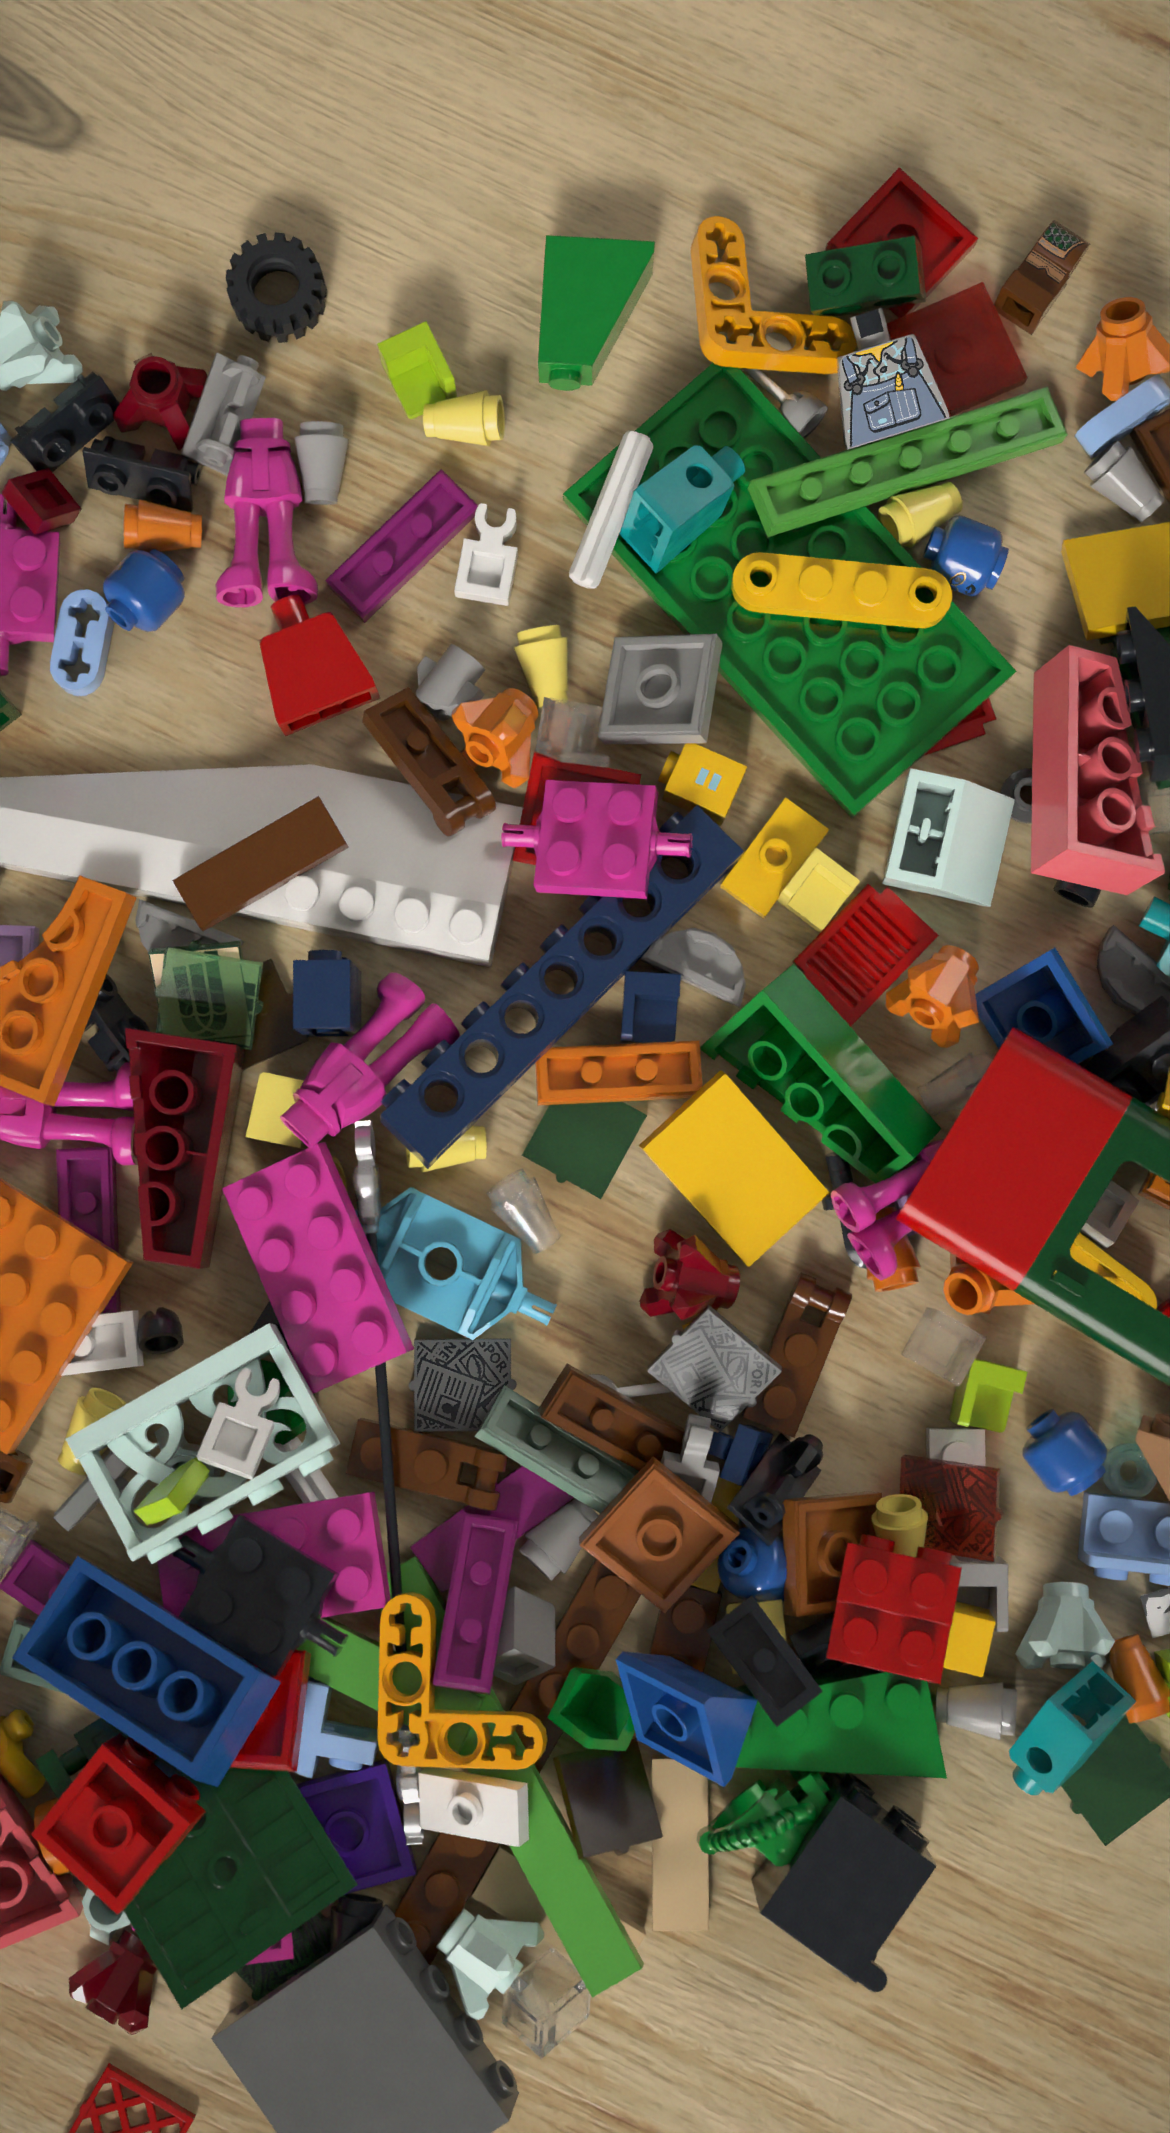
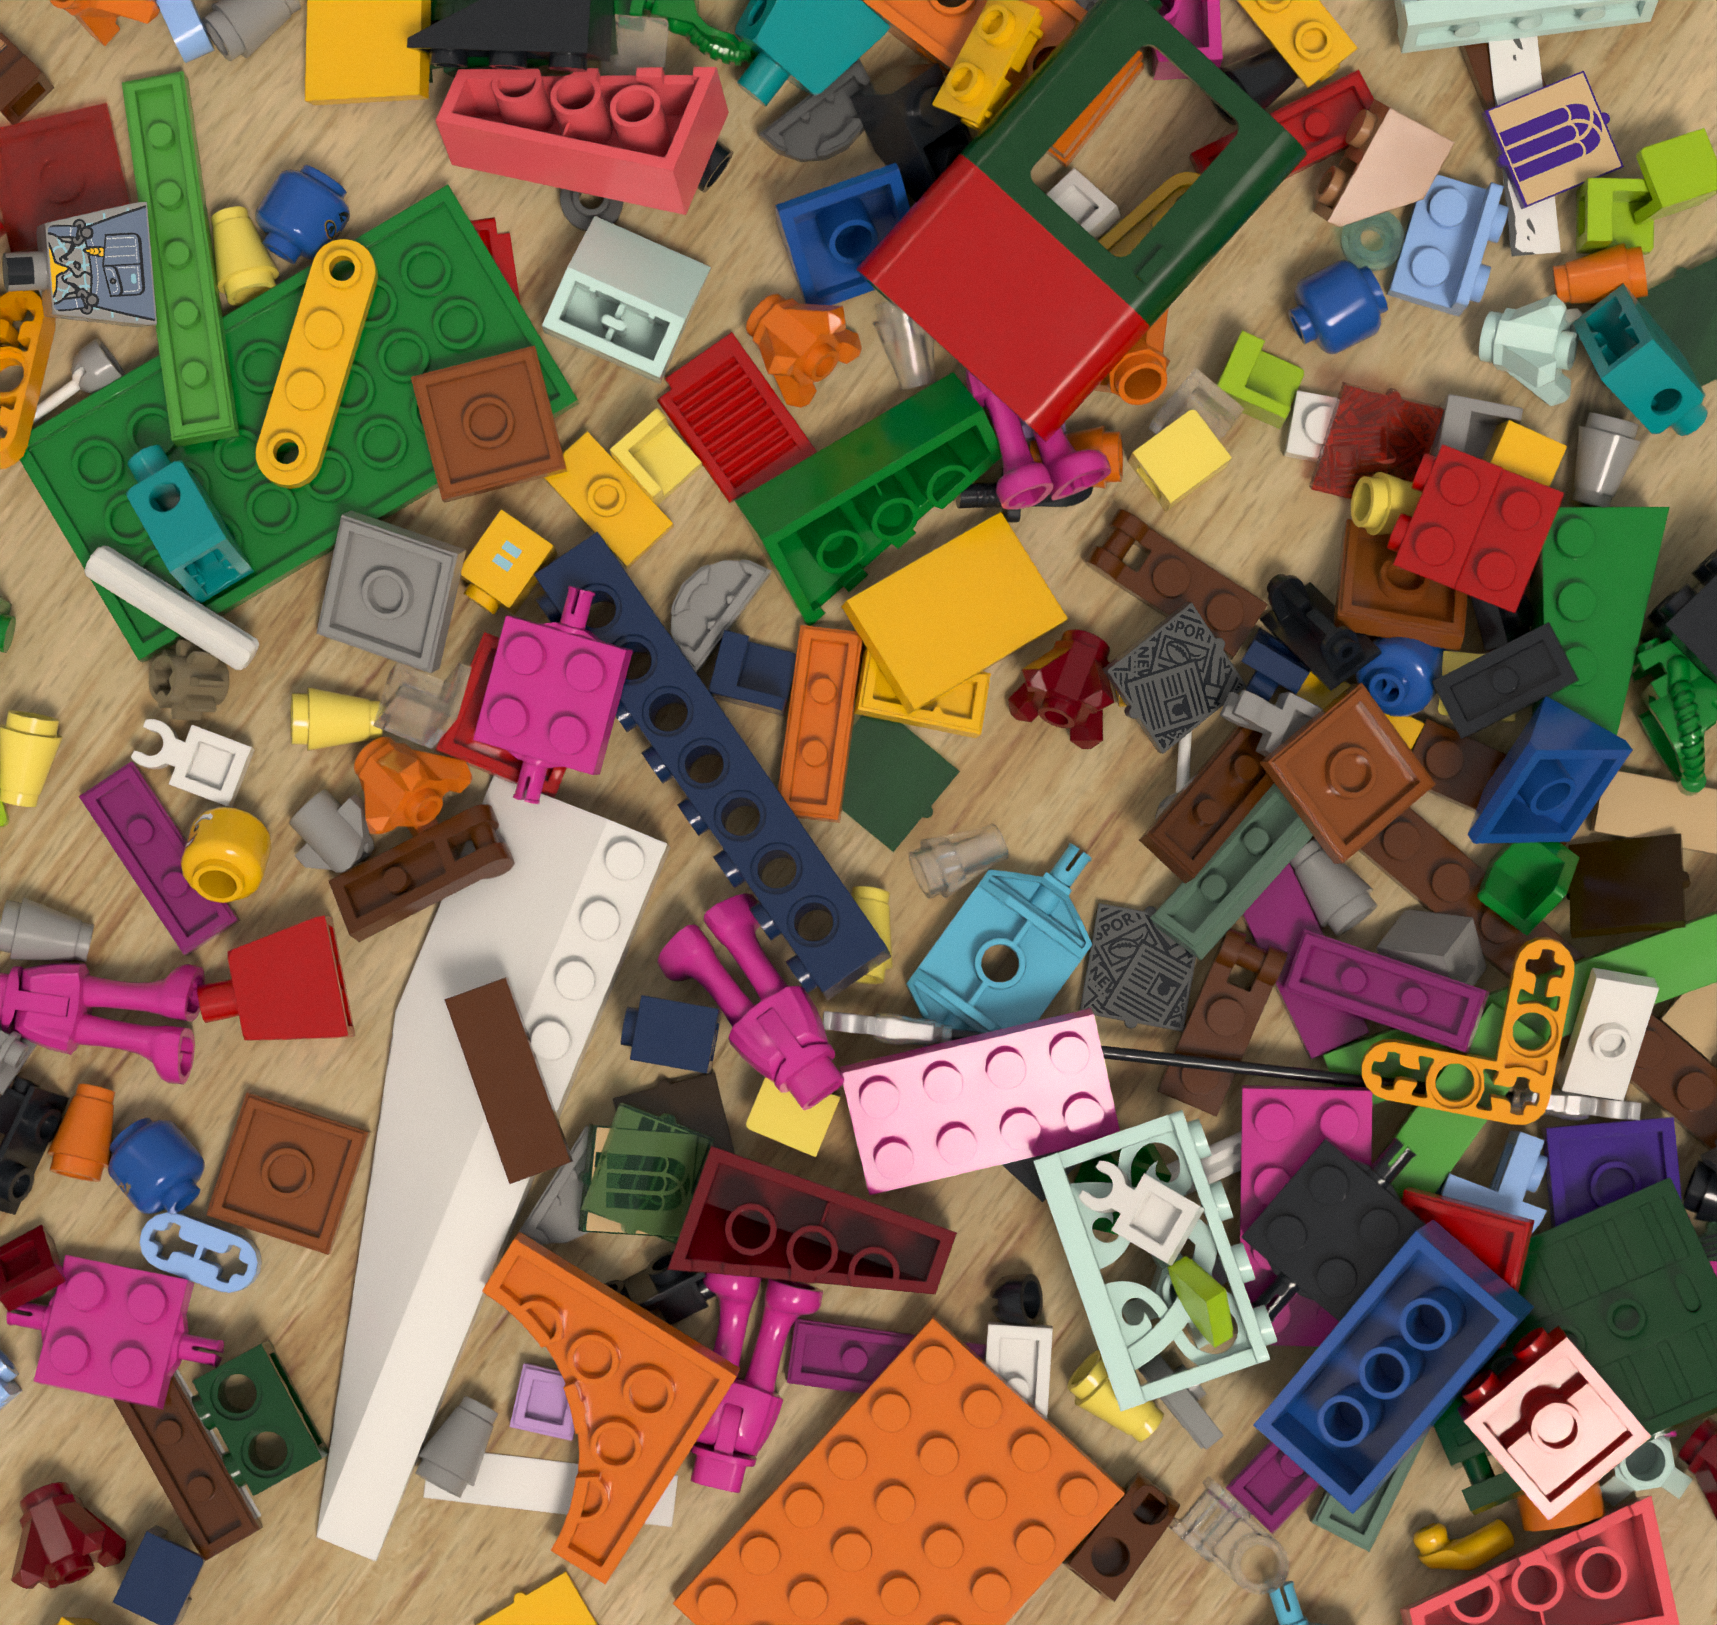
camera: 85 degrees left, 0 degrees up
none -> dark tan gear [149,640,229,721]
none -> yellow head [181,807,272,903]
none -> dark orange tile [206,1093,371,1255]
none -> dark orange tile [411,346,568,503]
none -> yellow plate [854,649,991,738]
none -> light yellow panel [1128,410,1232,512]

